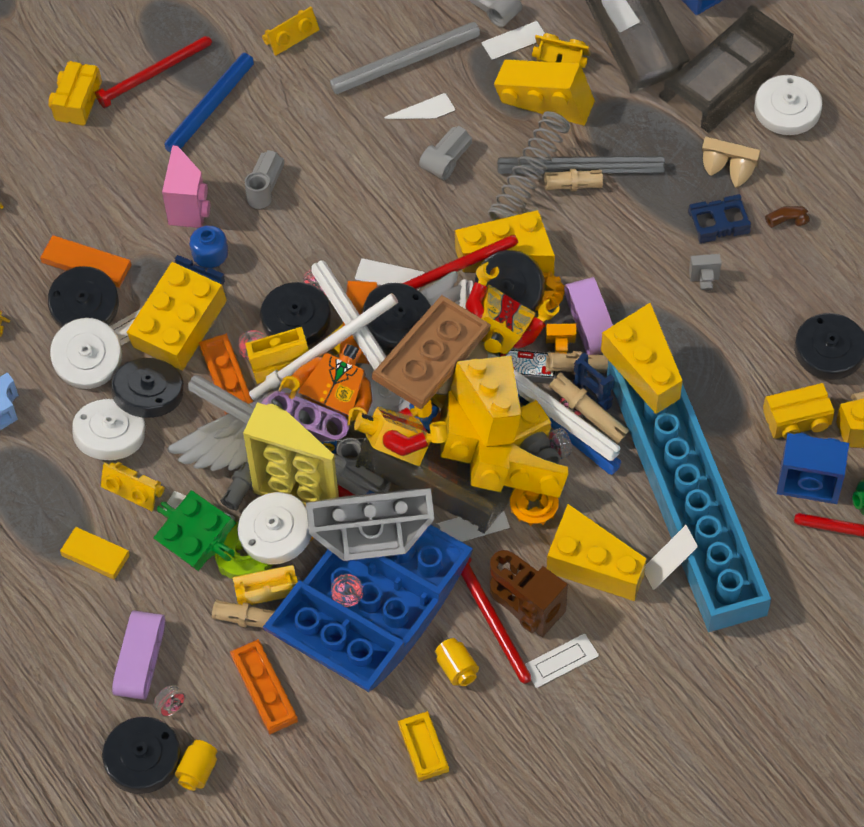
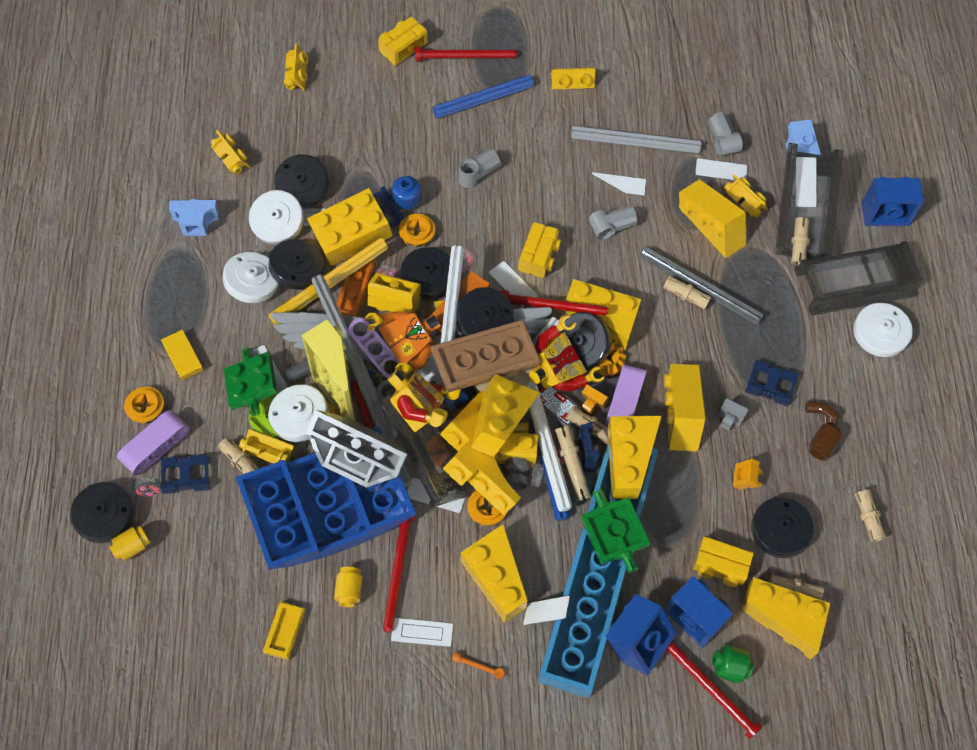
camera: 30 degrees right, 5 degrees up
orange tile [40,235,132,288] -> none
yellow hinge [100,462,165,511] -> none
bright pink slope [162,146,210,228] -> none
orange tile [230,639,298,735] -> none
white bar [249,293,398,401] -> none
clear tile [331,574,363,607] -> none
light grey piece [488,111,571,220] -> none
reddish brown brick [490,550,568,638] -> none
tan tile [702,137,760,188] -> none
none -> light orange gear [124,387,165,425]
none -> dark blue piece [160,454,210,494]
none -> yellow axle [268,238,388,325]
none -> light orange gear [399,214,435,247]
none -> orange hinge [452,652,505,680]
none -> yellow brick [518,222,562,278]
none -> green plate [580,489,650,573]
none -> blue brick [606,594,677,676]
none -> yellow wedge [663,364,705,451]
none -> light orange tile [733,458,763,490]
none -> tan pin [791,217,810,266]
none -> reddish brown brick [809,423,843,461]

